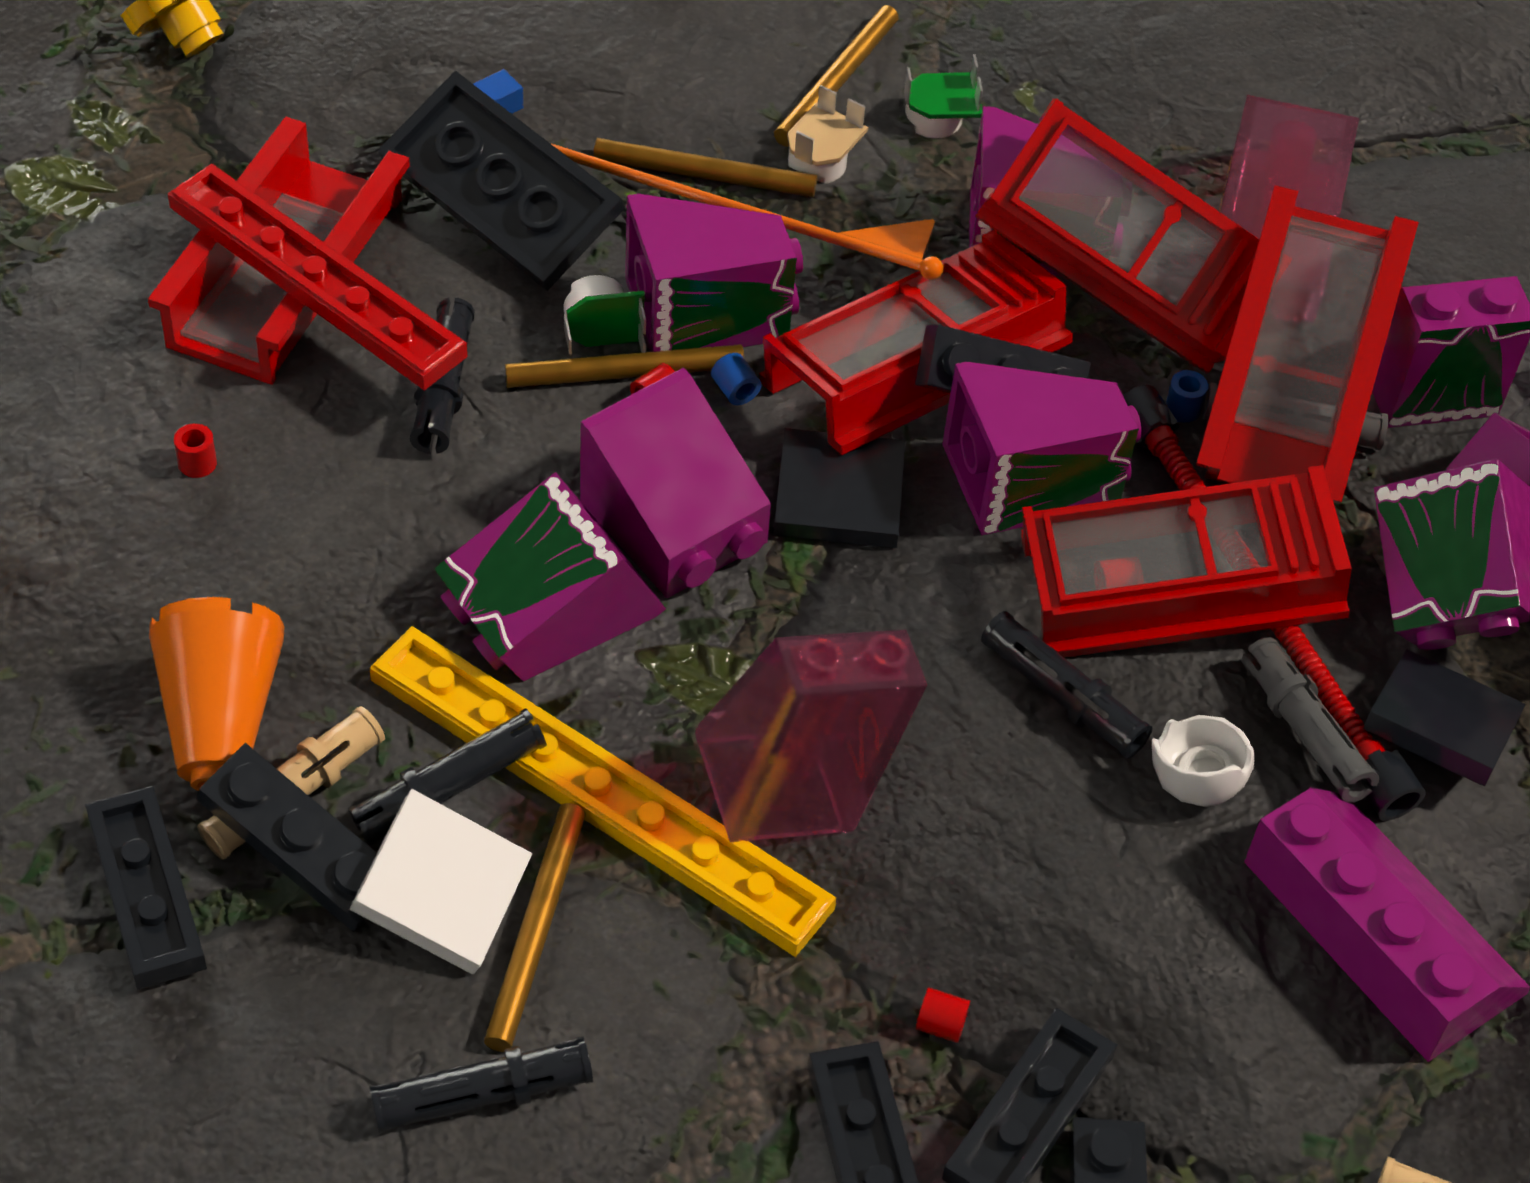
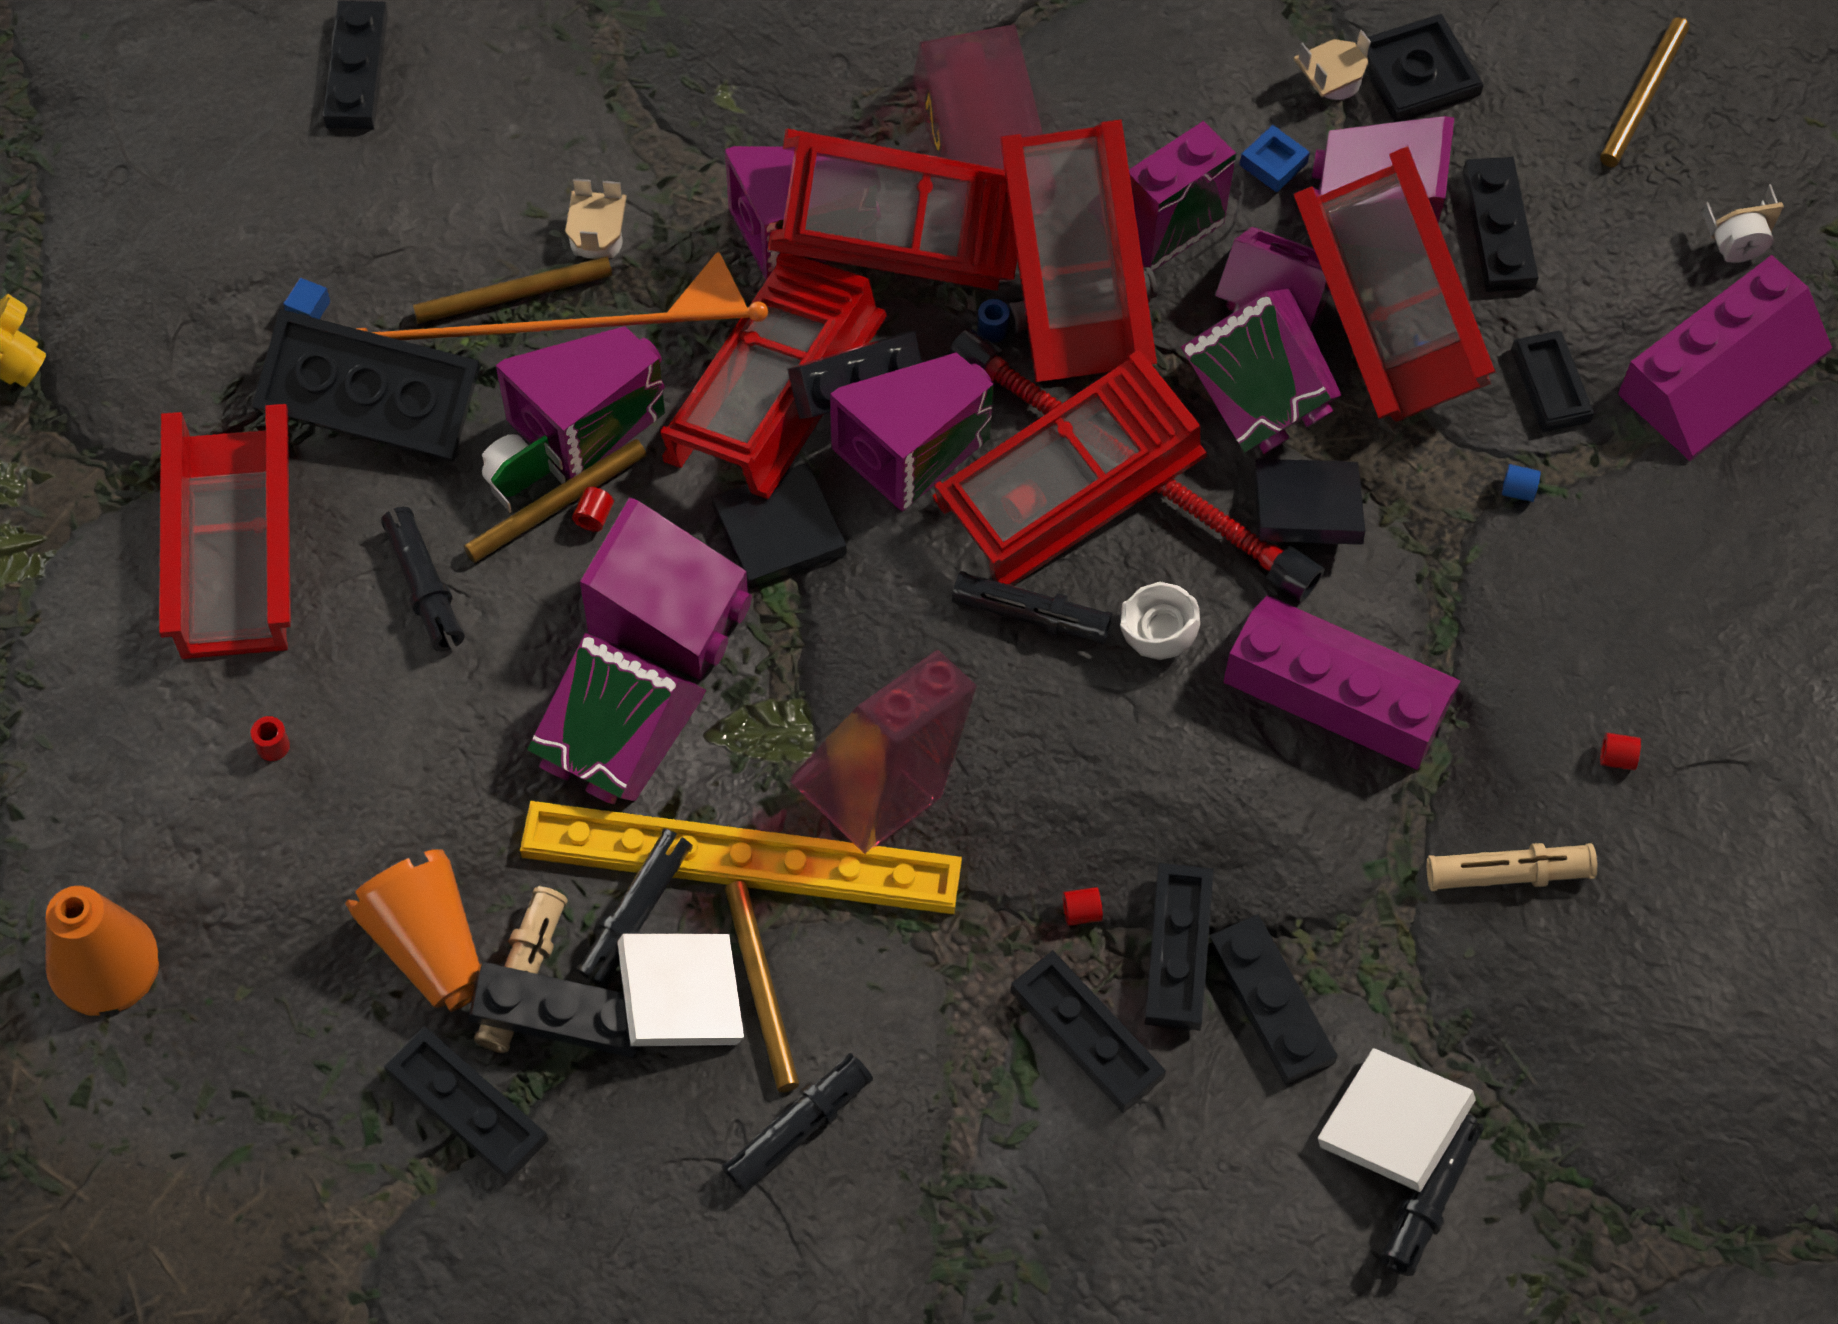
camera: 25 degrees left, 10 degrees up
red tile [168,163,468,391] -> none
blue piece [711,353,762,406] -> none
pearl gold bar [774,5,899,147] -> none
green piece [904,54,983,138] -> none
dark grey pin [1242,637,1379,803] -> none

